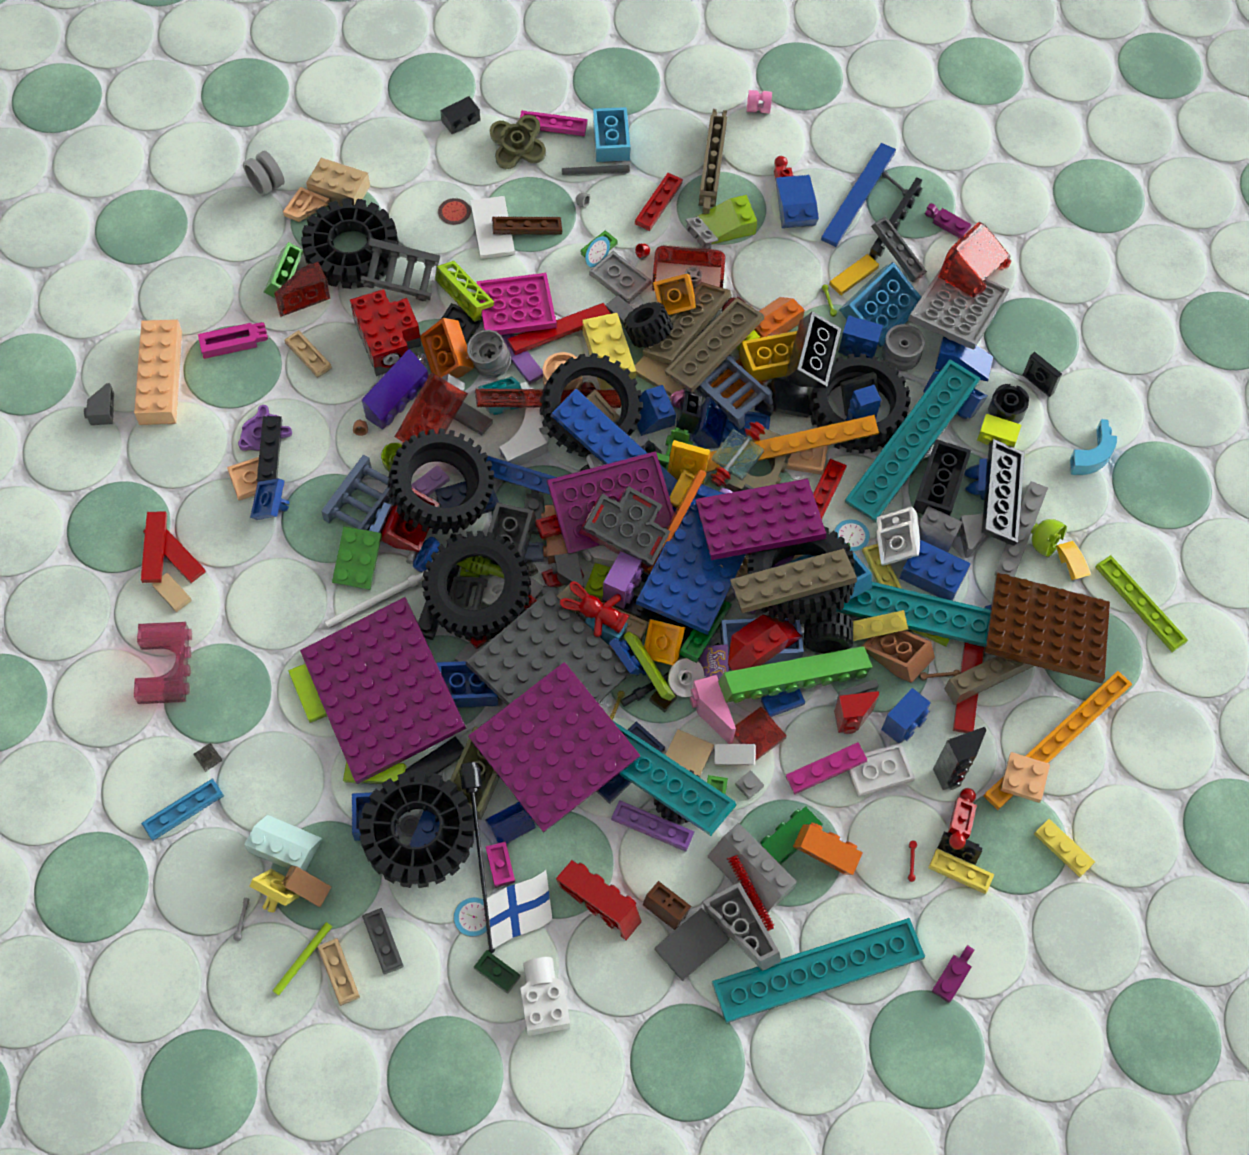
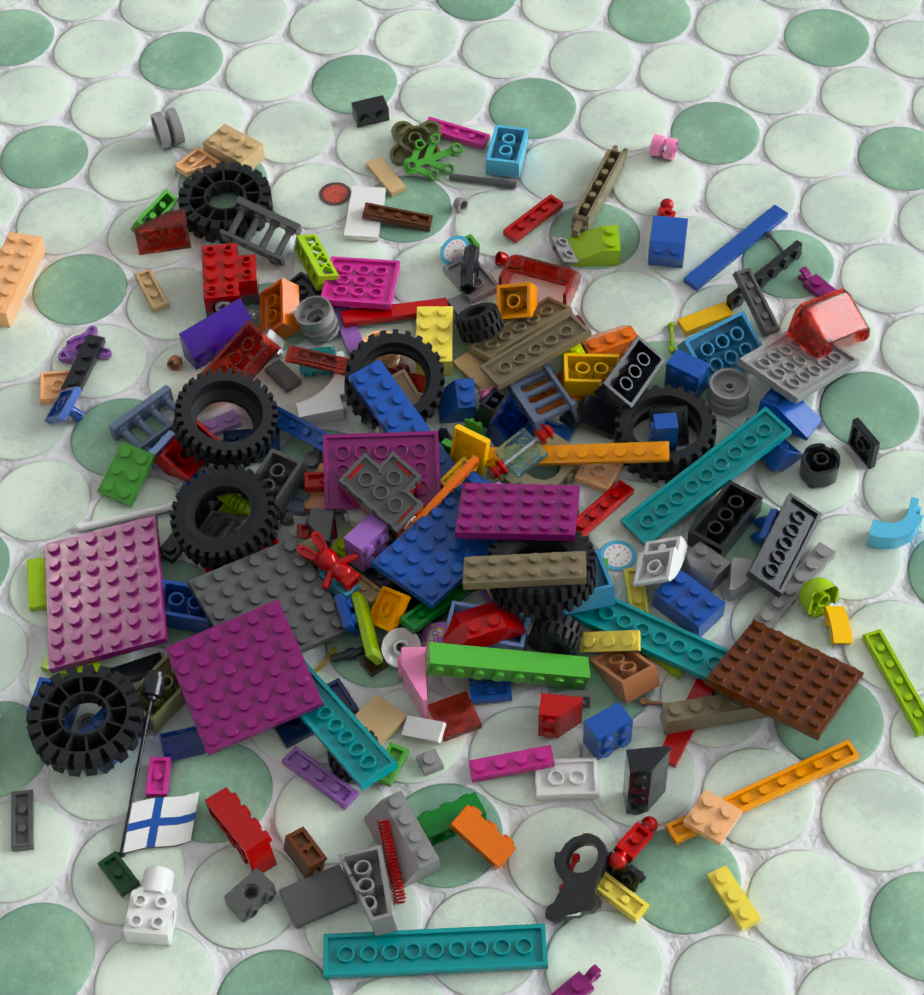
camera: 20 degrees right, 10 degrees down
dark pink hinge [198,322,268,359] -> none
sticker [454,898,487,936] -> none
light grey wheel [685,267,702,289] -> none
neon yellow brick [977,414,1021,448] -> none
none -> dark grey brick [224,868,276,922]
none -> tan tile [366,157,406,197]
none -> bright green plant [403,133,463,181]
none -> black piece [460,244,480,294]
none -> black animal [545,833,610,923]

